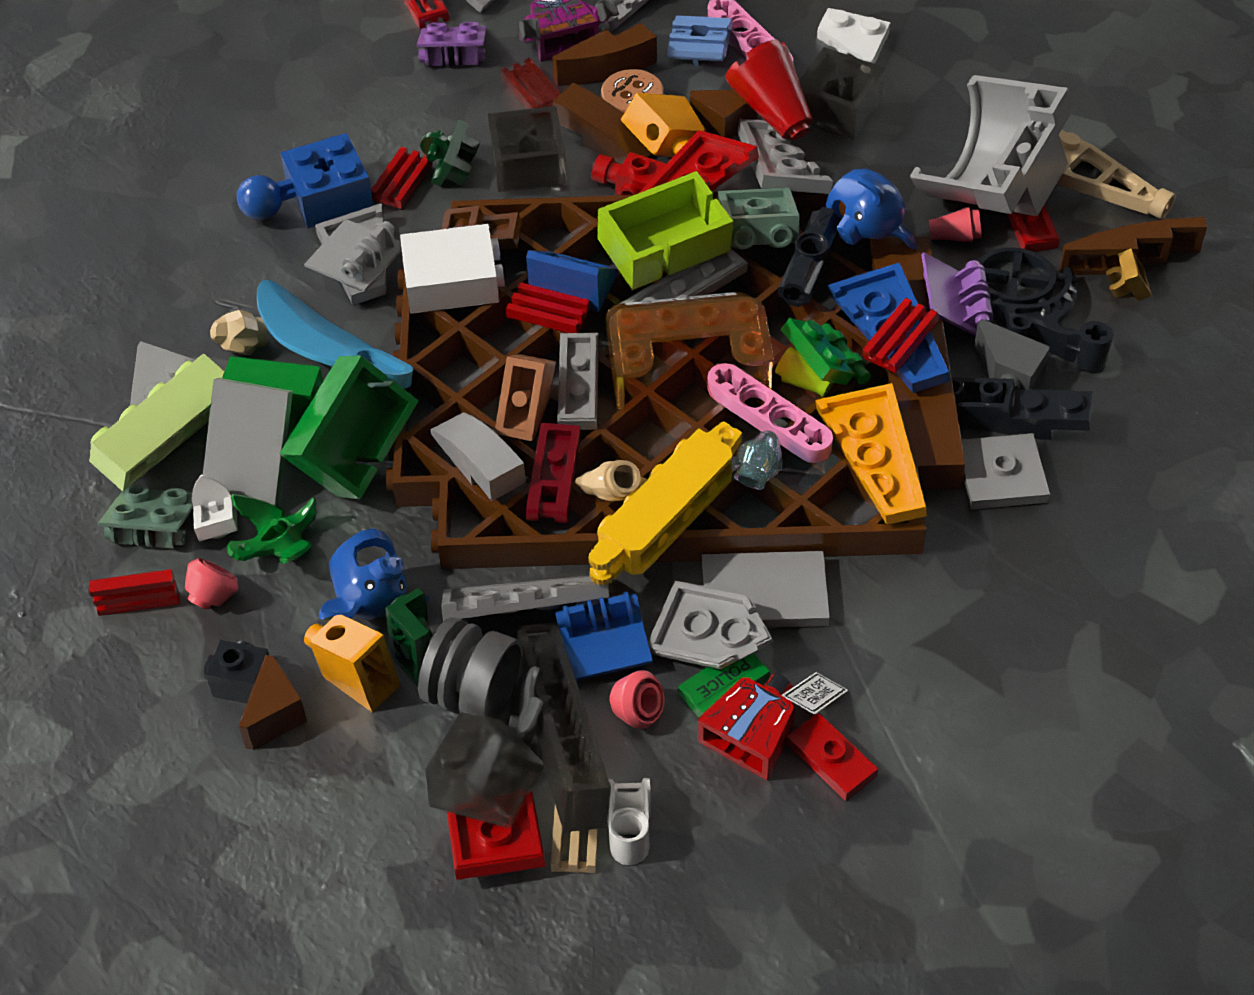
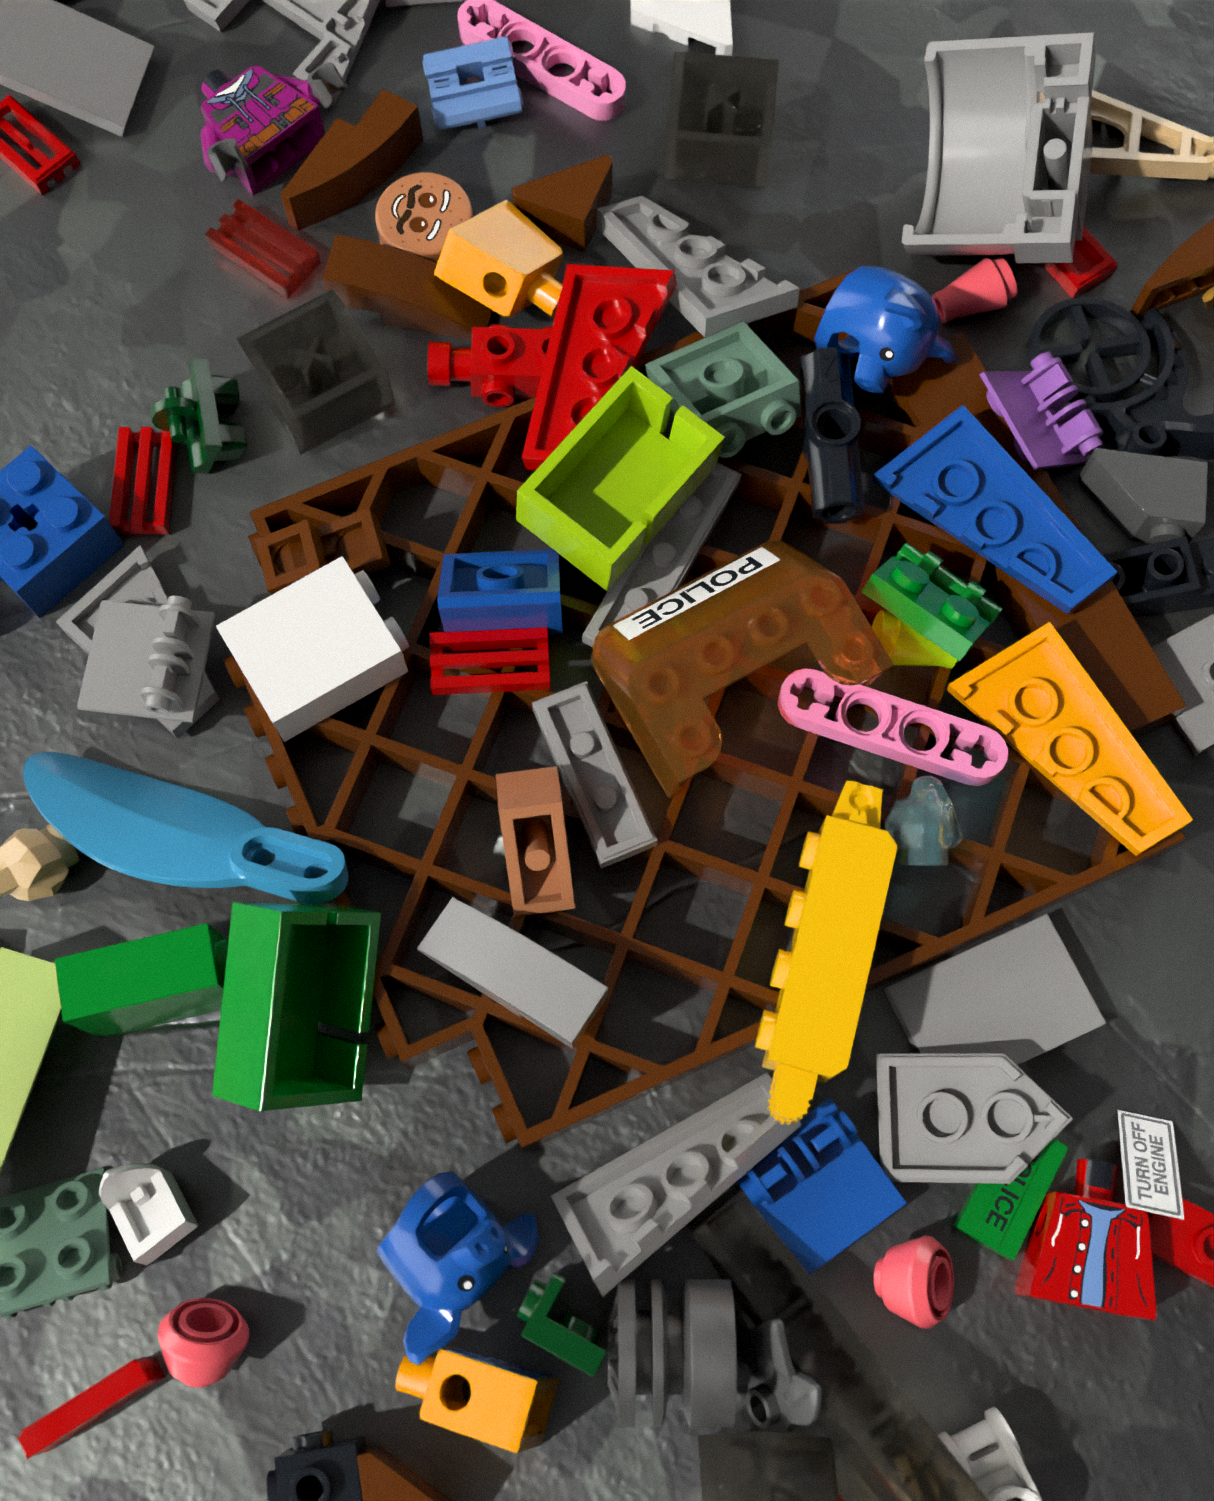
camera: 25 degrees left, 20 degrees up
light grey tile [203,378,293,507] -> none
green animal [227,494,317,565] -> none
medium lavender hinge [417,22,487,66] -> none
dark red plate [526,423,581,523] -> none
tan animal [575,460,648,501] -> none
red cone [725,39,812,140] -> none
red tile [862,298,939,373] -> none

